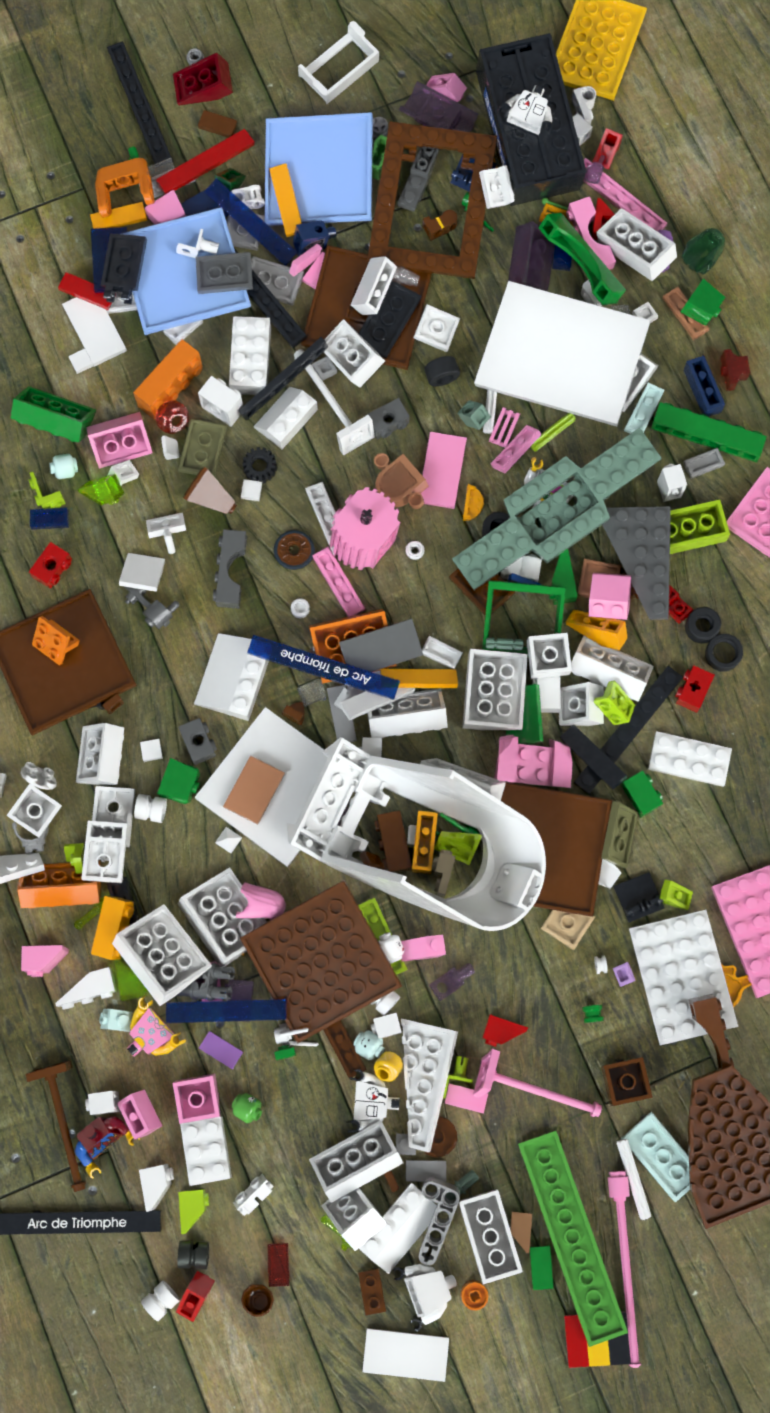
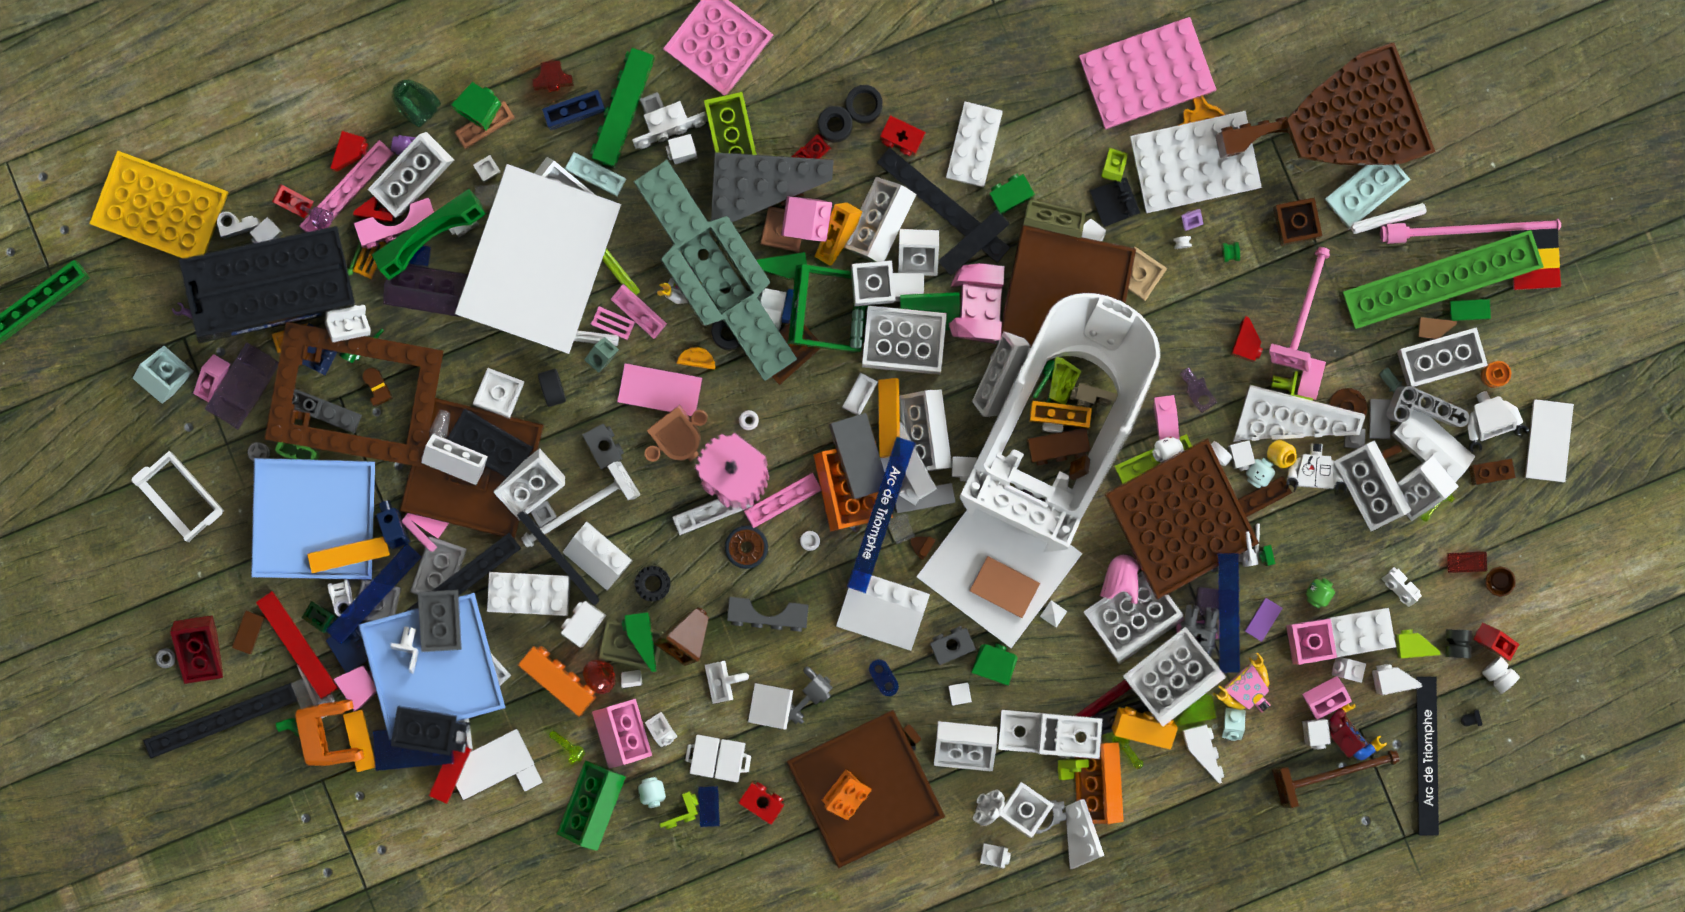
camera: 90 degrees left, 10 degrees up
bright pink slope [21,945,69,977] -> none
clear neon green slope [77,474,125,505] -> none
white wheel [134,794,167,823] -> none
white tile [241,479,262,501] -> none
white torso [497,85,553,135] -> none
lime bracket [594,680,635,725] -> none
none -> light aqua slope [133,346,193,404]
none -> red slope [331,131,369,172]
none -> clear neon green piece [549,730,586,764]
none -> green slope [622,612,657,672]
none -> white bracket [632,101,708,149]
none -> white piece [685,735,751,782]
none -> clear blue plate [869,659,899,696]
none -> dark red axle [1075,679,1132,718]
none -> white bracket [1332,657,1366,683]
none -> black piece [1460,709,1483,726]

